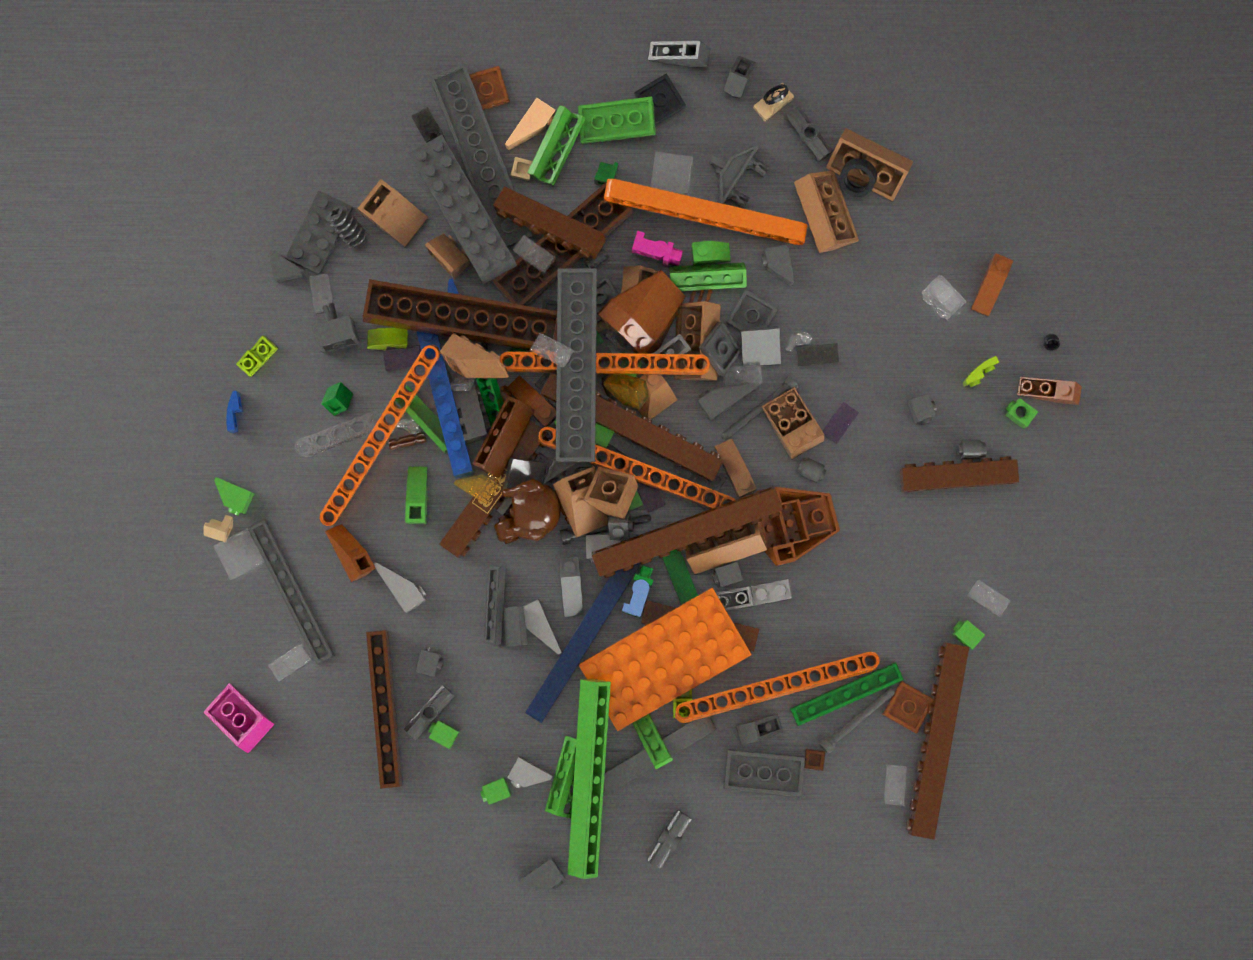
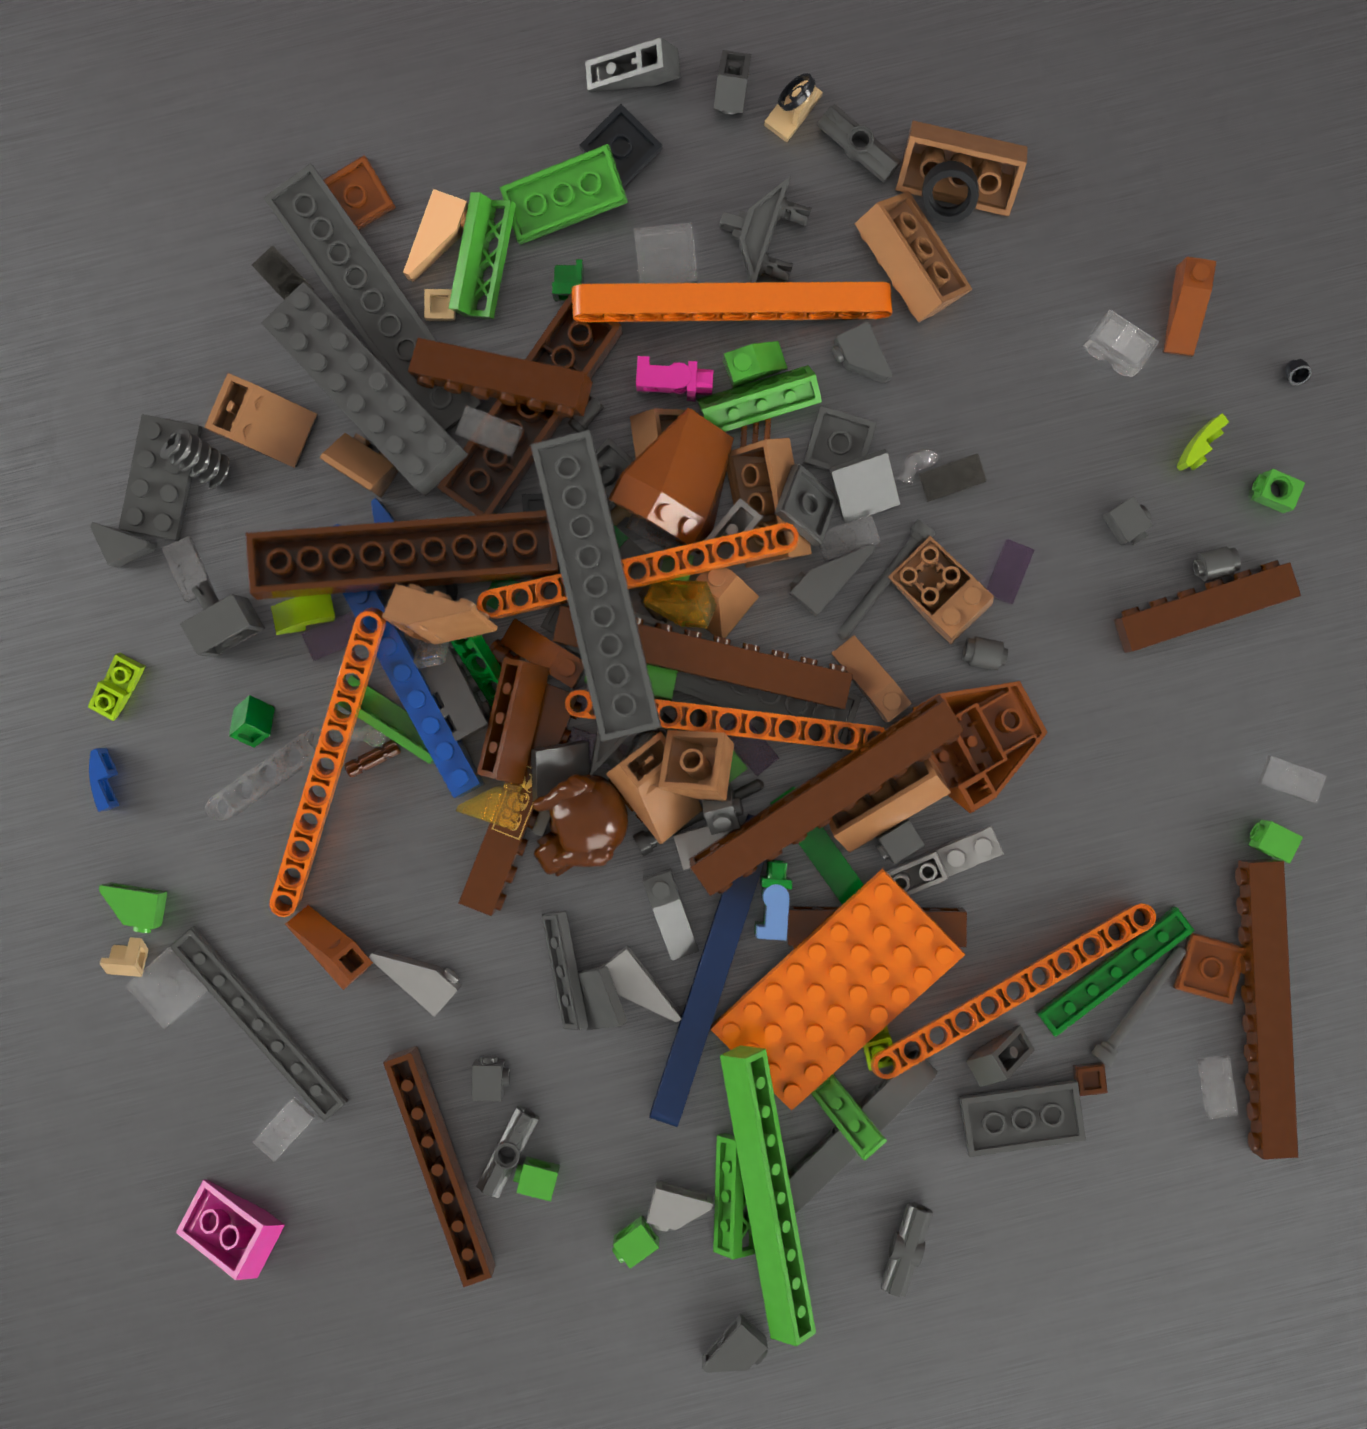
camera: 10 degrees left, 5 degrees up
bright green slope [405,467,428,524] -> none
clear slope [530,333,574,368] -> none
dark orange slope [1017,377,1082,405] -> none

